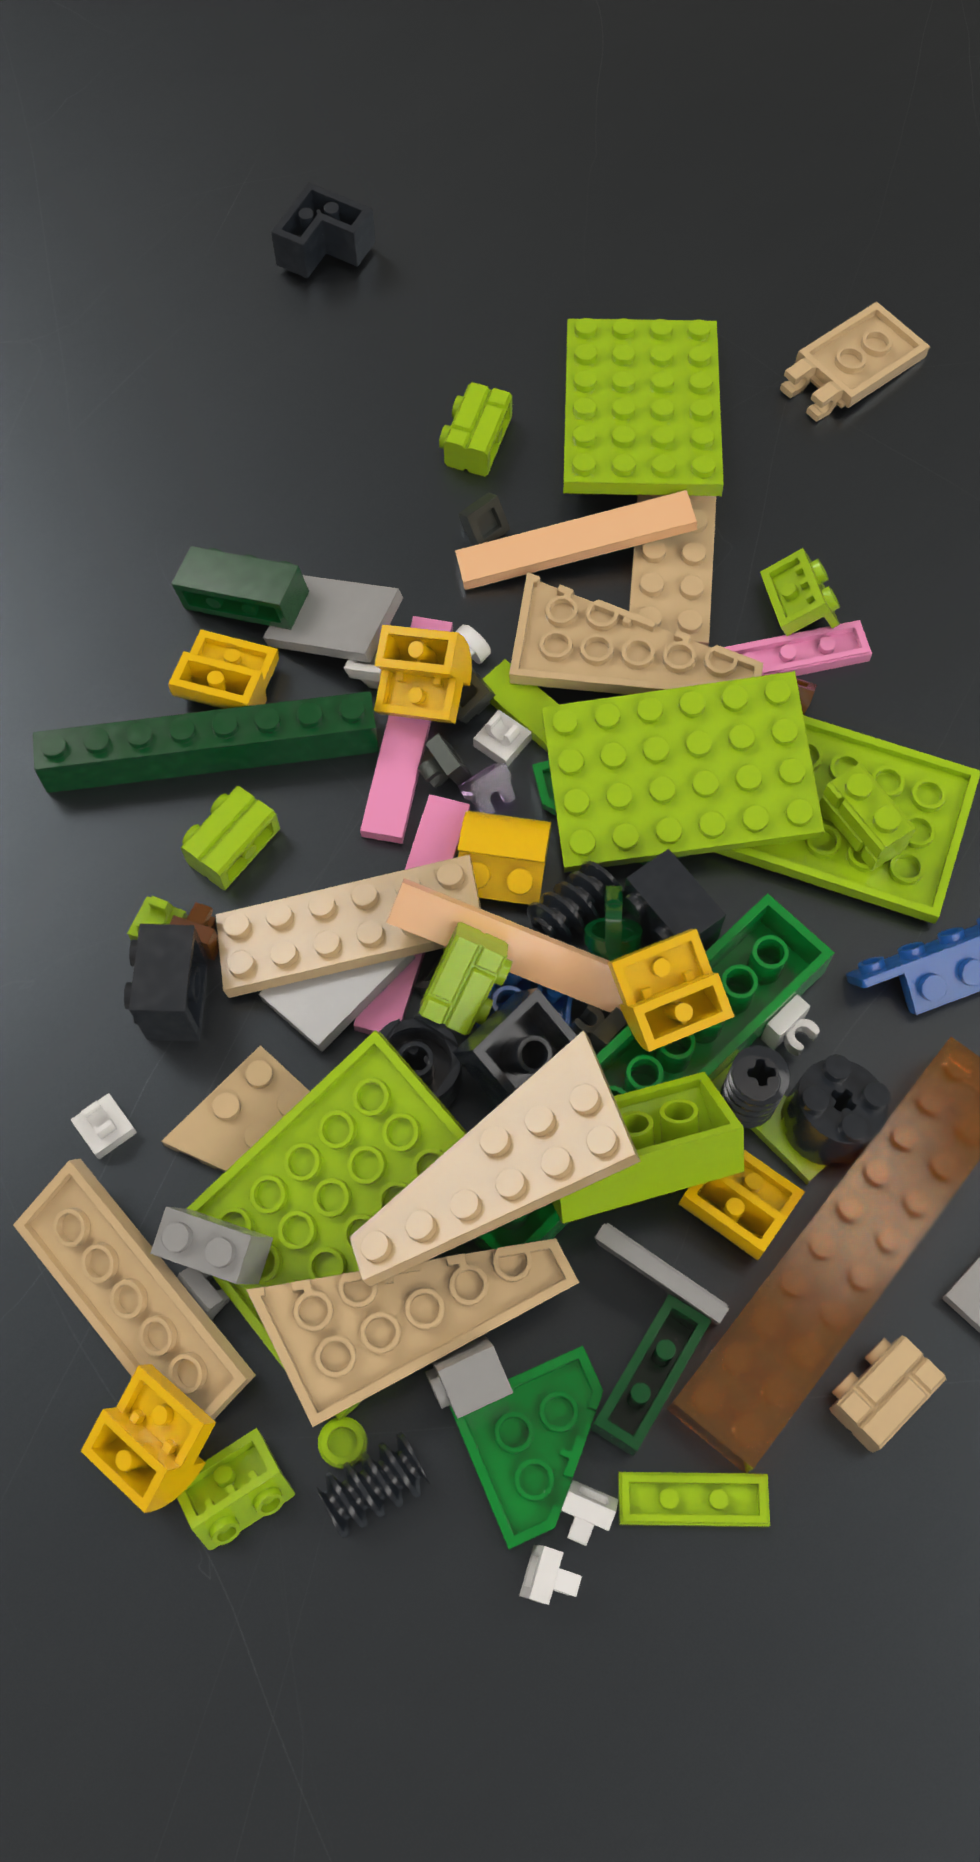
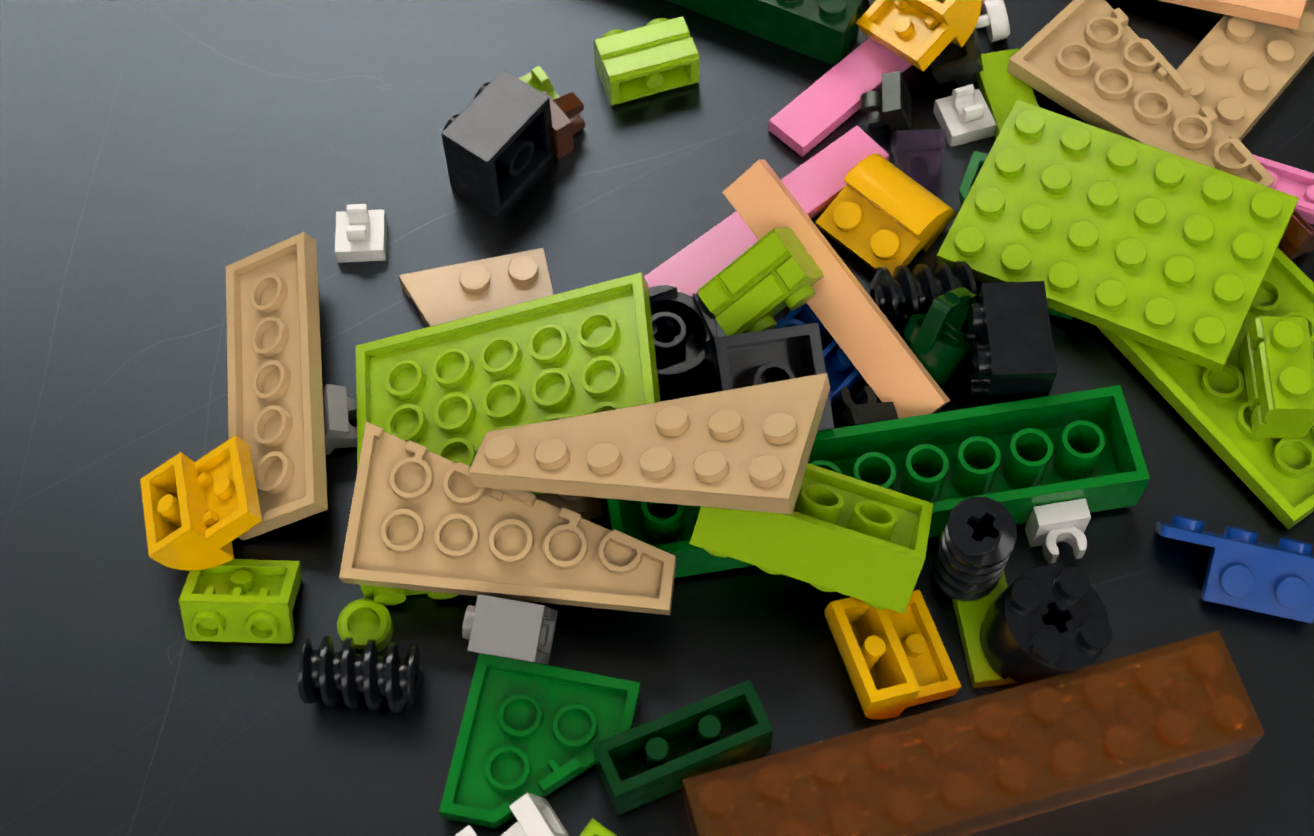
camera: 35 degrees right, 5 degrees down
light grey brick [150,1207,273,1284] -> none
tan plate [216,855,481,998] -> none
light grey tile [258,955,415,1052] -> none
light grey tile [595,1223,729,1326] -> none
yellow brick [607,929,734,1052] -> none

